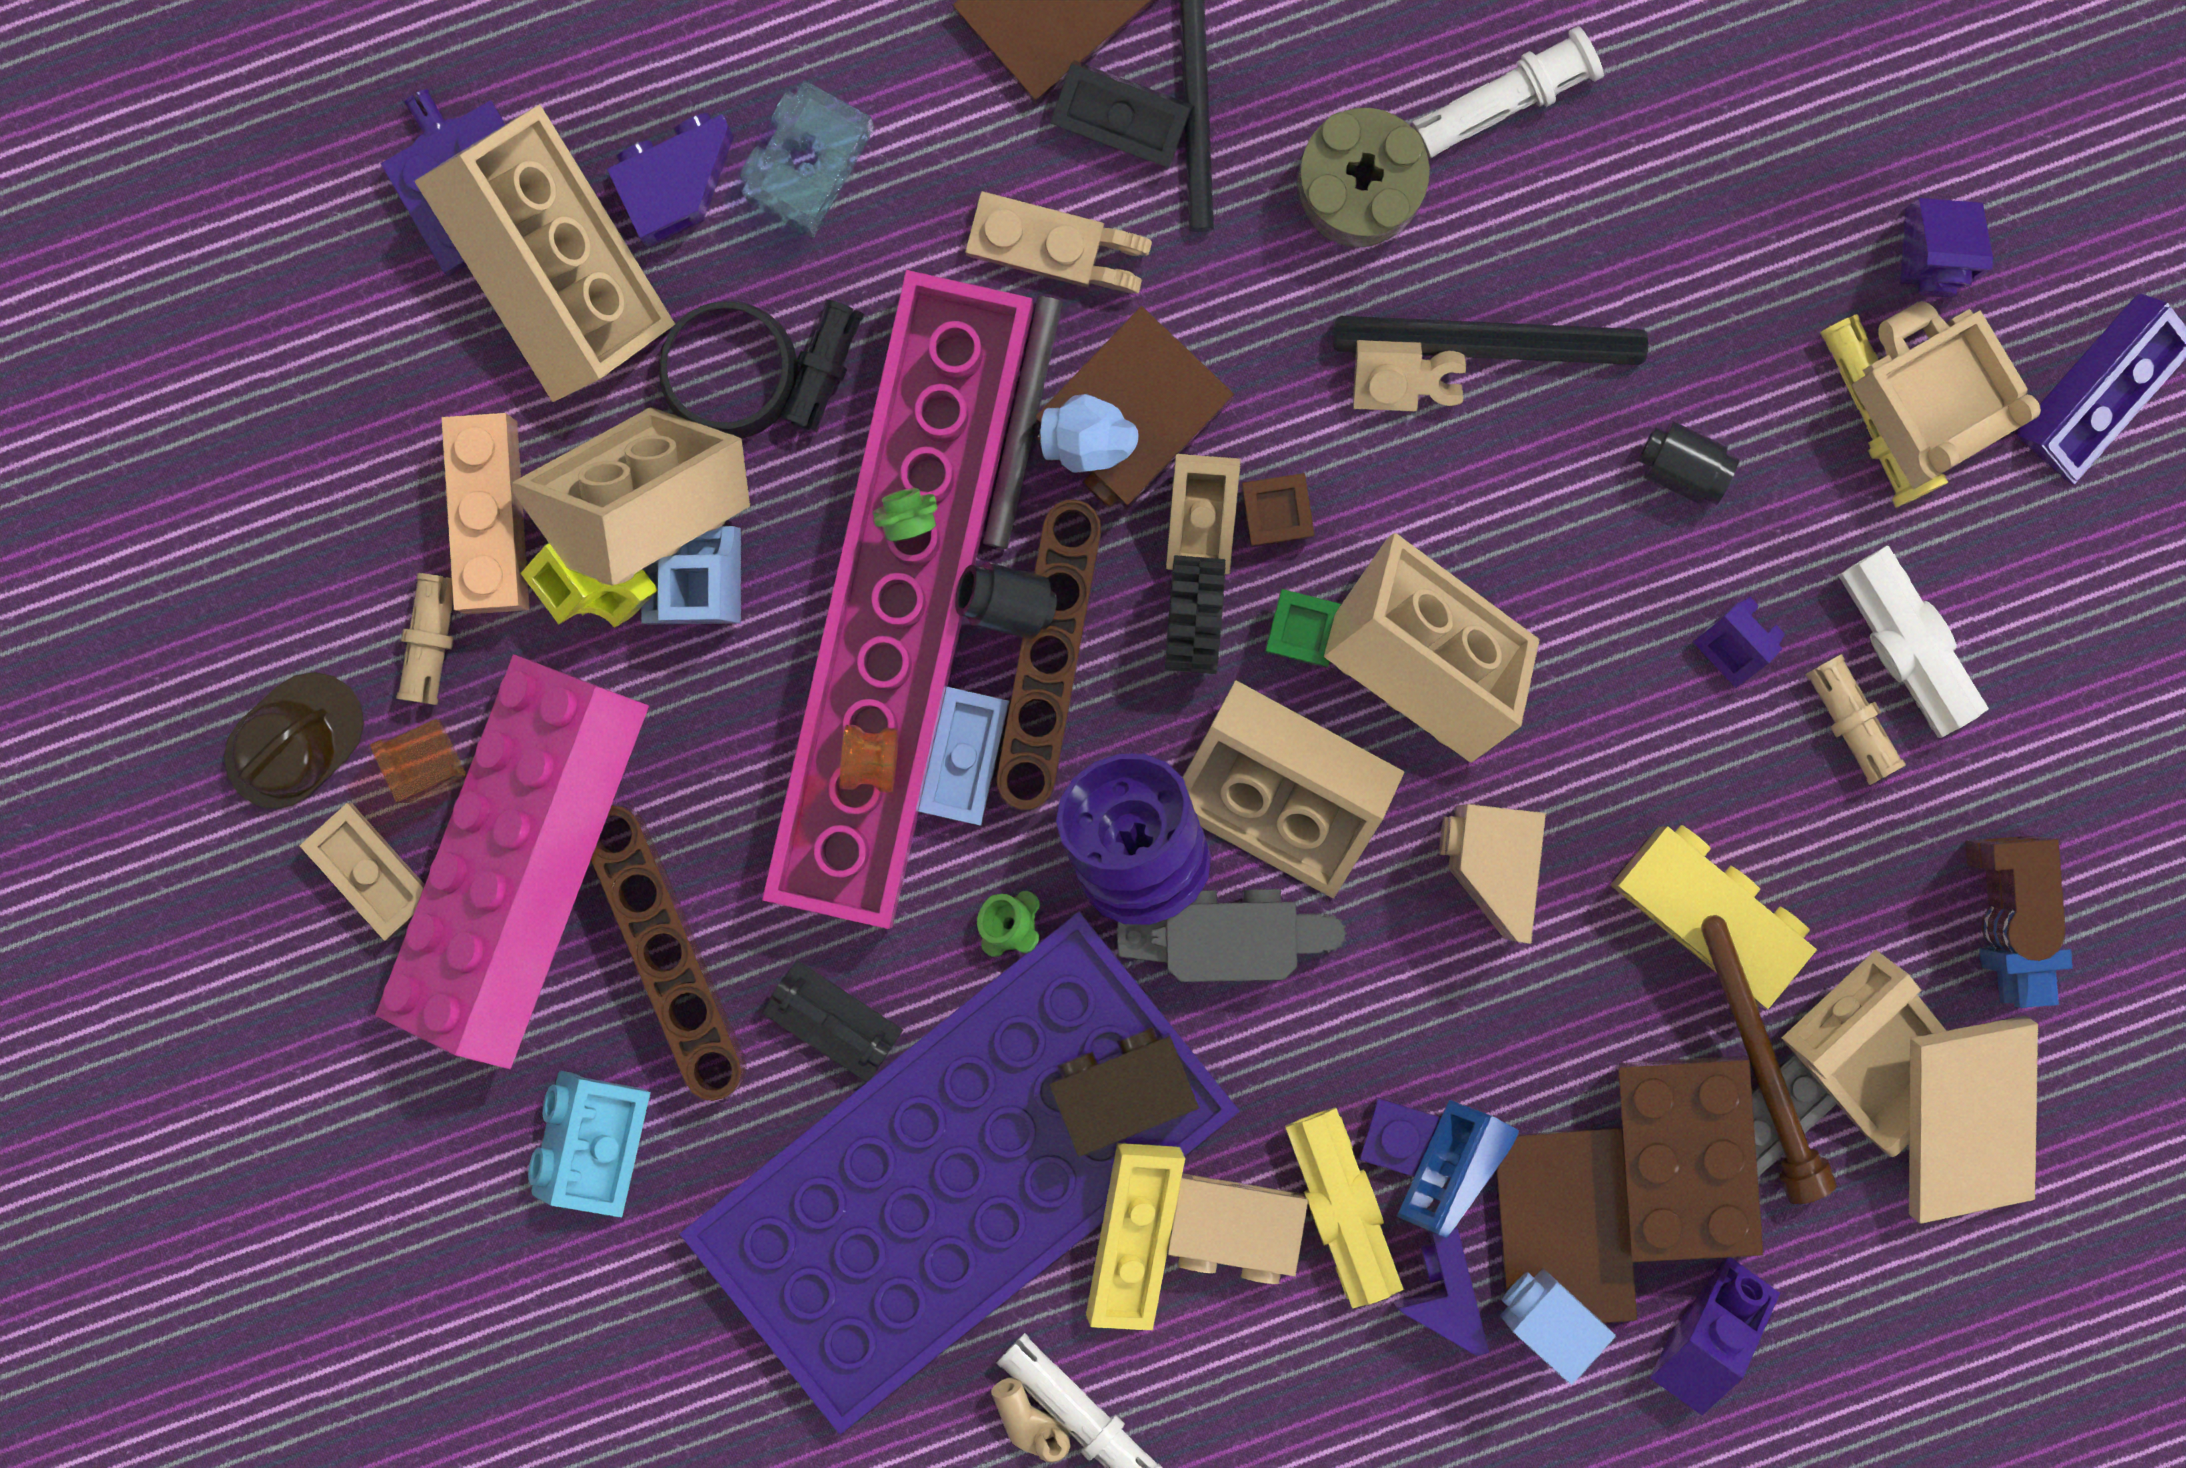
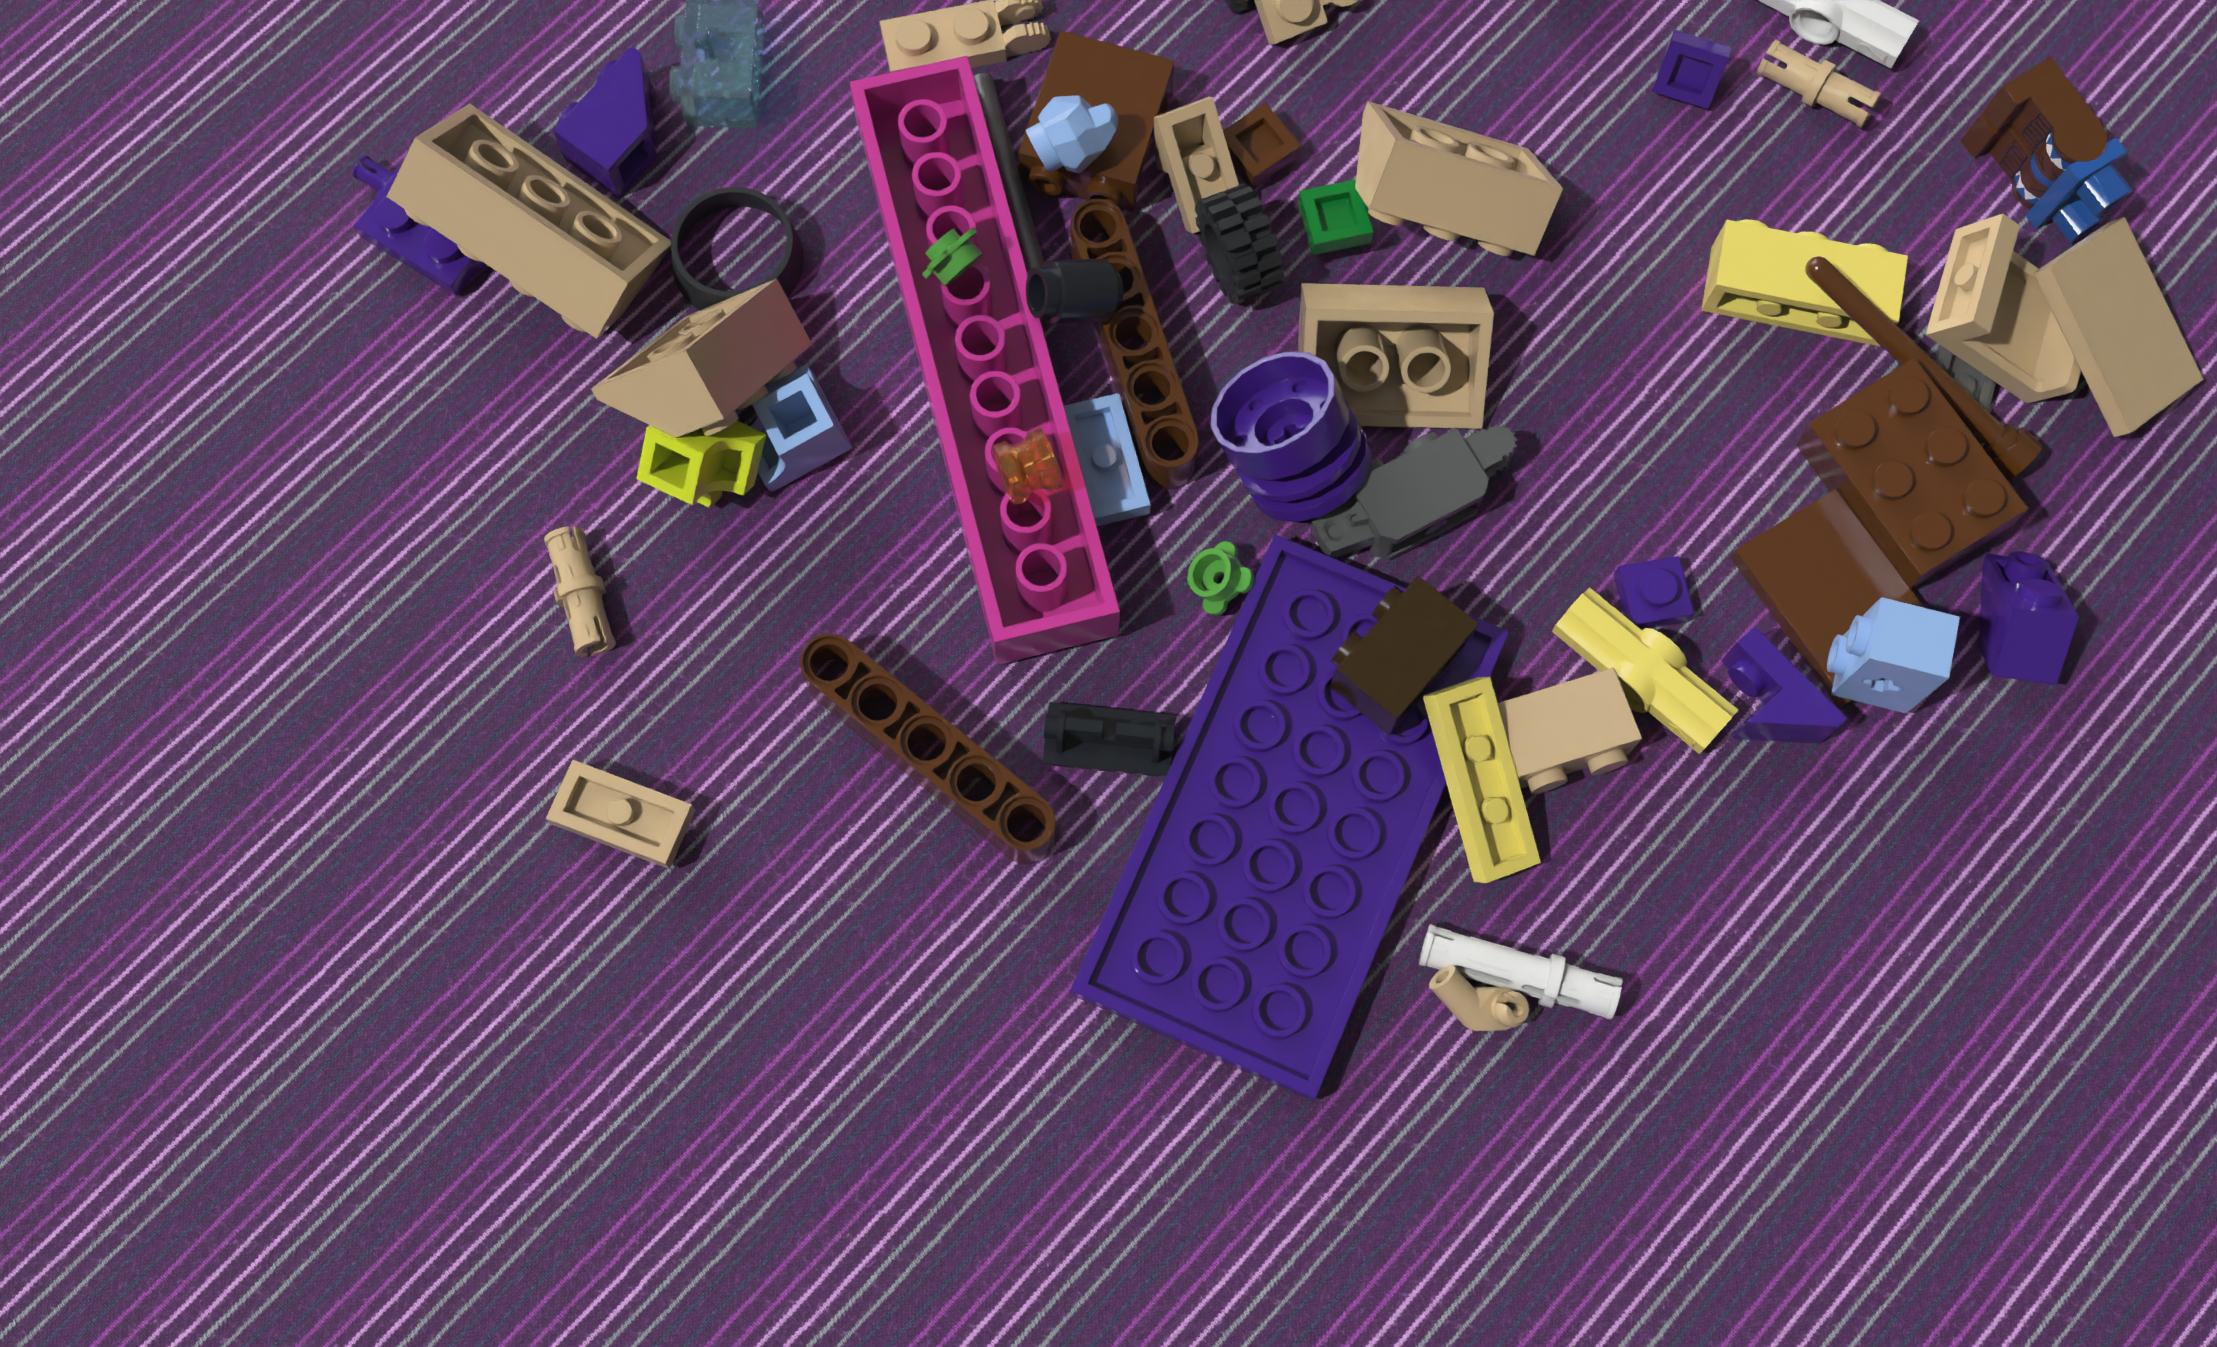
camera: 30 degrees left, 15 degrees down
dark brown piece [224,672,364,809] -> none
clear orange panel [370,718,467,803] -> none
dark pink brick [375,654,649,1069] -> none
light nougat brick [442,413,529,614] -> none
medium azure bracket [528,1071,651,1217] -> none
black pin [779,299,864,433] -> none
blue slope [1397,1100,1519,1238] -> none
tan slope [1439,804,1546,943] -> none

